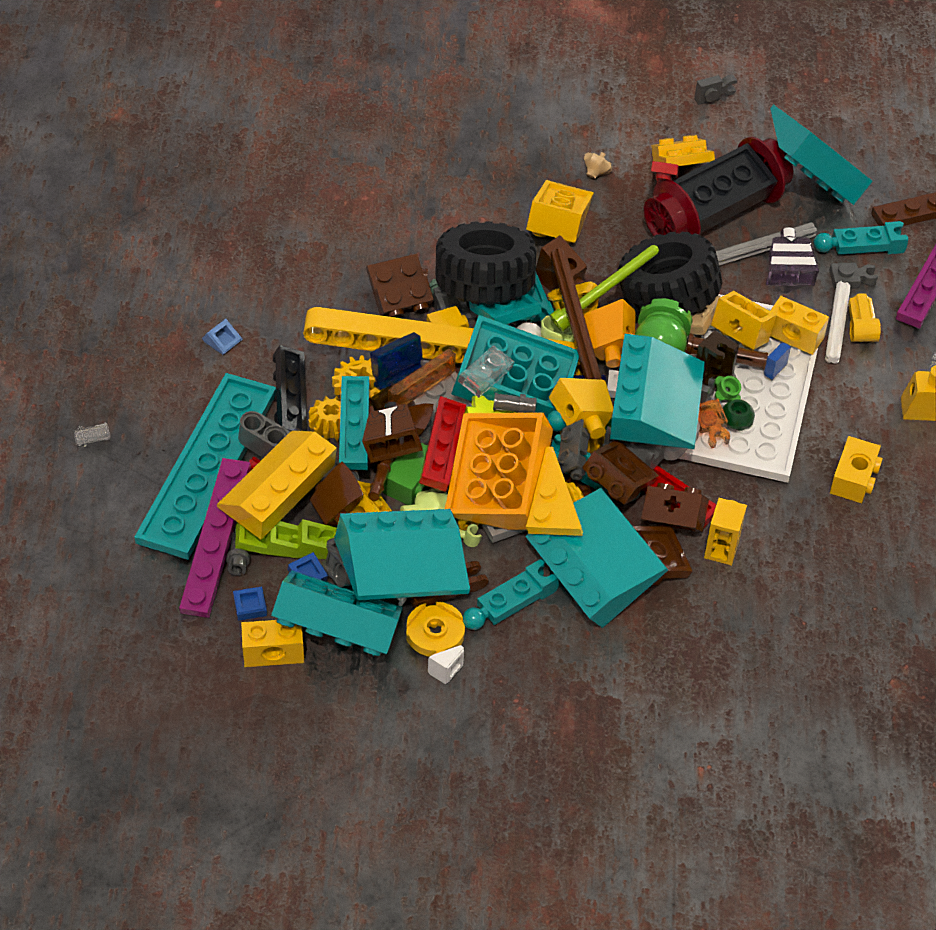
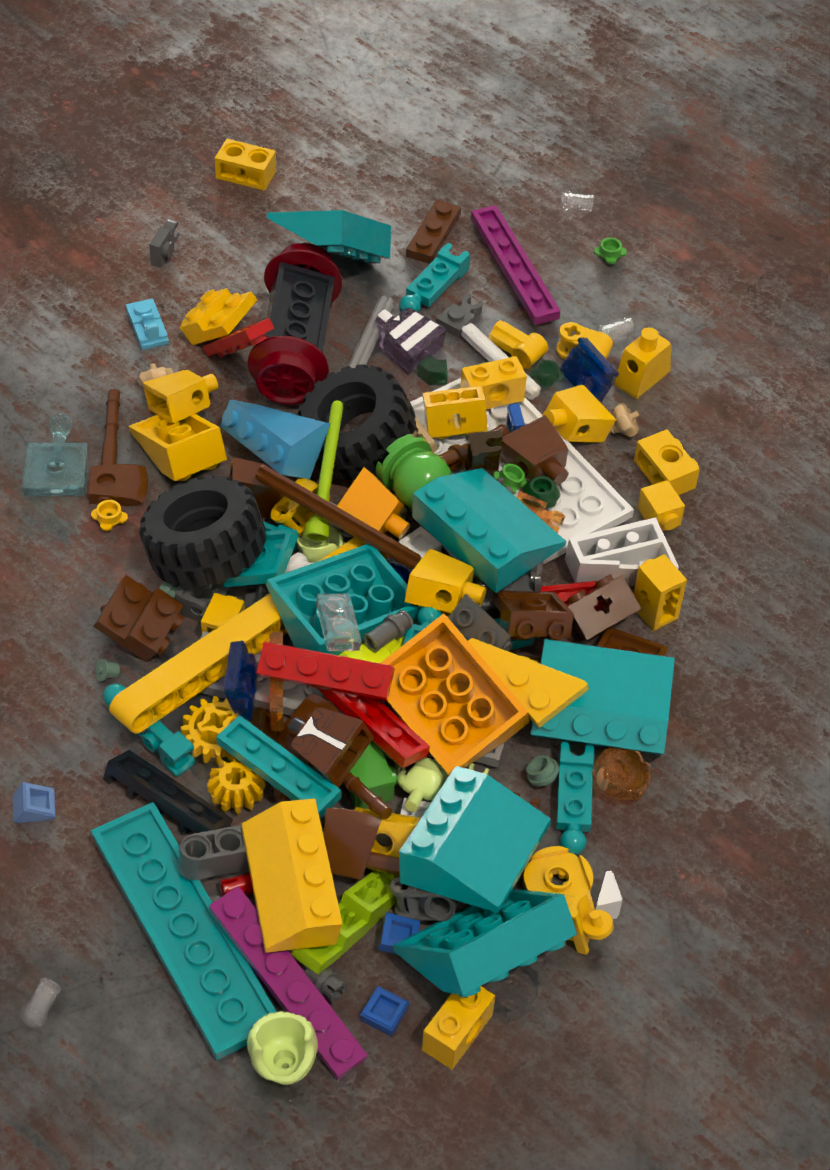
camera: 50 degrees left, 0 degrees up
none -> clear light blue plate [22,413,89,496]
none -> reddish brown piece [88,389,148,506]
none -> yellow plate [91,500,128,531]
none -> sand green piece [95,659,120,681]
none -> teal plate [103,683,196,777]
none -> medium azure plate [126,298,169,350]
none -> yellow torso [142,370,218,423]
none -> yellow brick [215,139,276,191]
none -> dark azure wedge [220,399,331,479]
none -> yellowish green piece [247,1011,318,1085]
none -> red plate [256,642,395,701]
none -> clear green piece [417,355,448,385]
none -> reddish brown torso [500,415,569,485]
none -> sand green plate [526,755,559,787]
none -> clear green plate [530,360,564,388]
none -> yellow torso [542,385,616,443]
none -> yellow piece [555,322,613,370]
none -> clear blue plate [560,337,619,403]
none -> yellow hips [560,887,614,955]
none -> white wedge [565,517,679,586]
none -> clear orange hair [592,748,652,802]
none -> tan piece [611,403,640,437]
none -> yellow brick [637,480,685,531]

